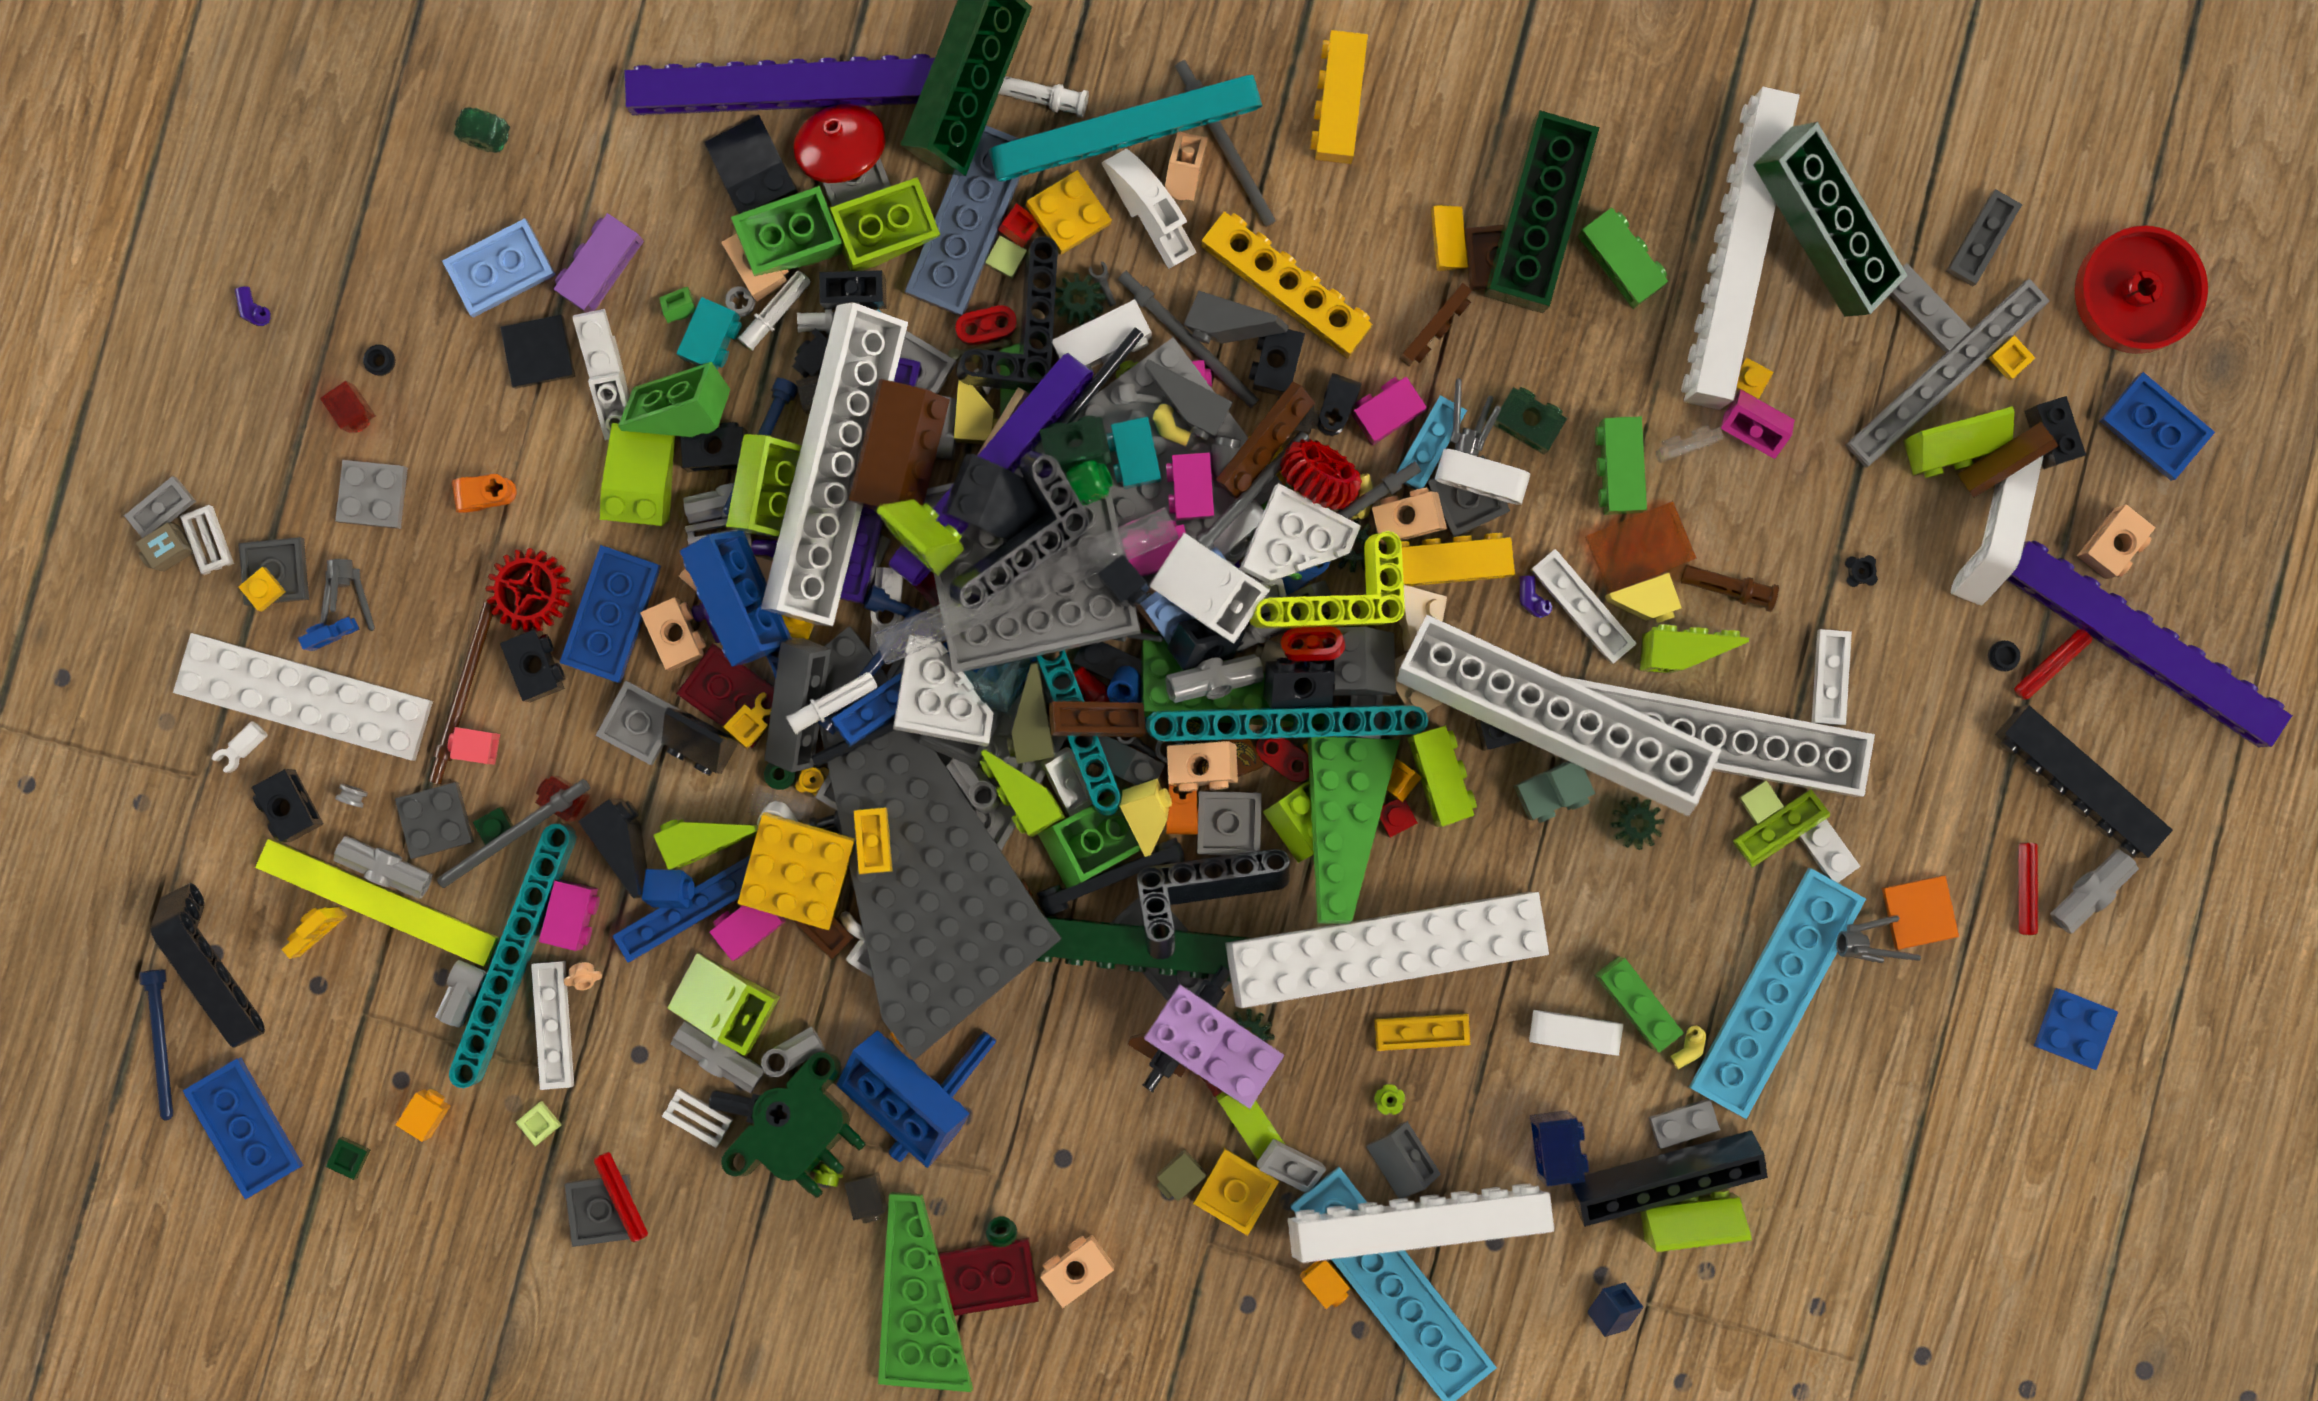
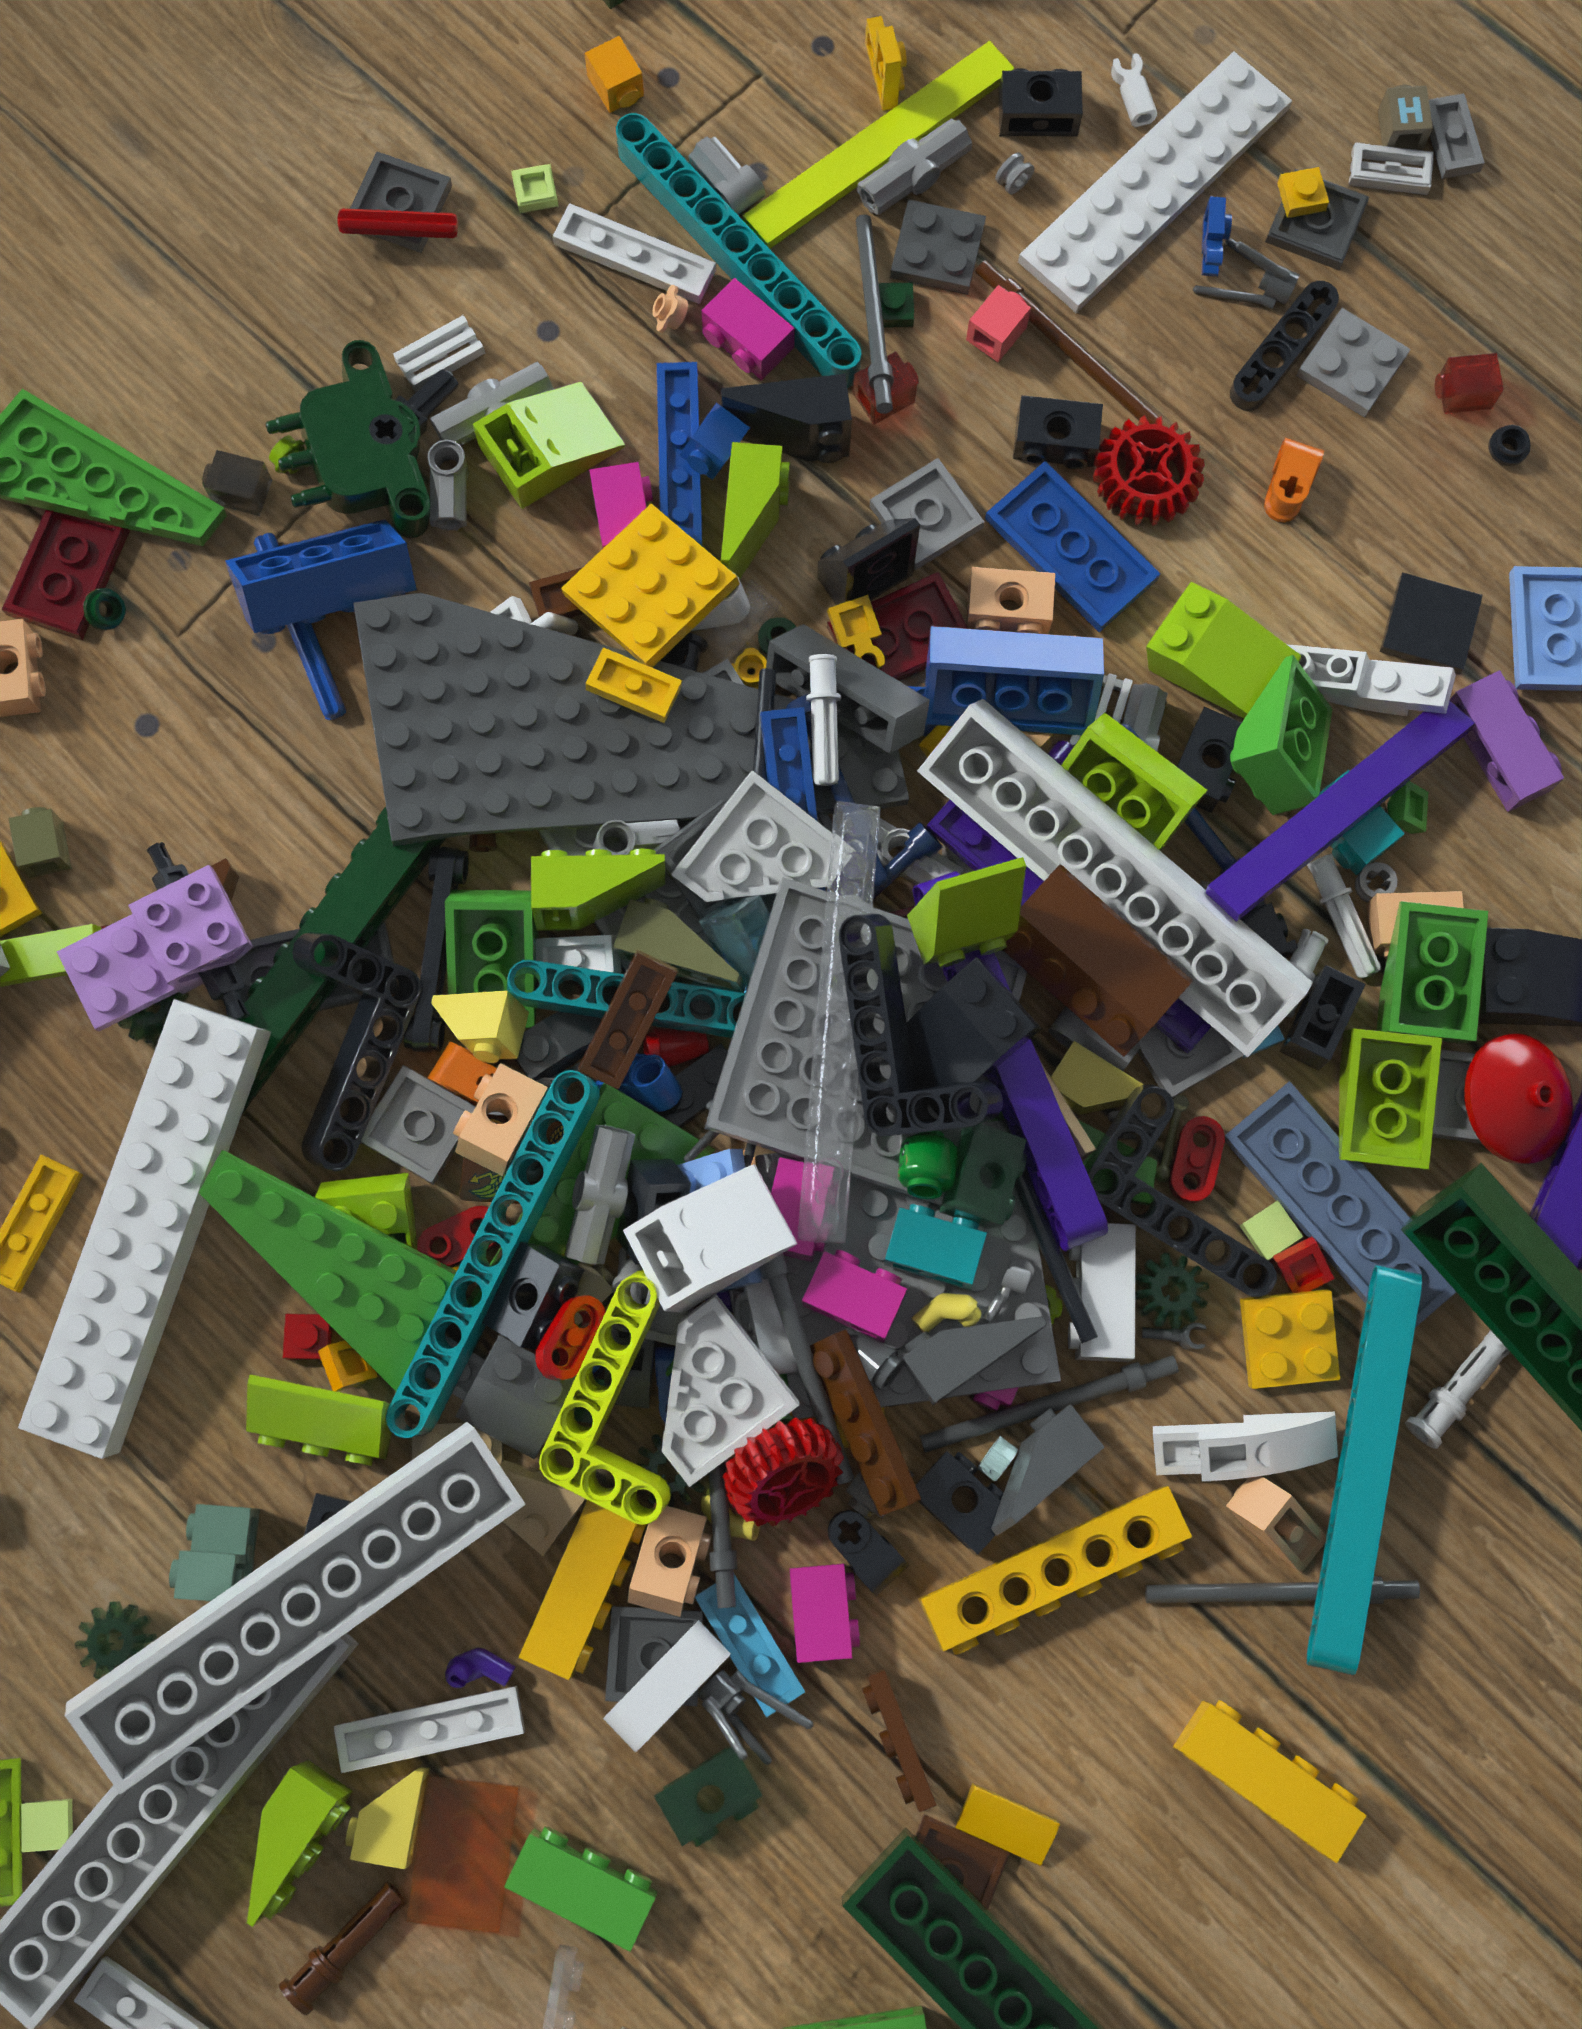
camera: 115 degrees right, 10 degrees down
black brick [1098,554,1149,610] -> none
none -> light aqua axle [977,1436,1018,1481]
none -> dark purple tile [1205,700,1475,922]
none -> black beam [1230,281,1339,411]

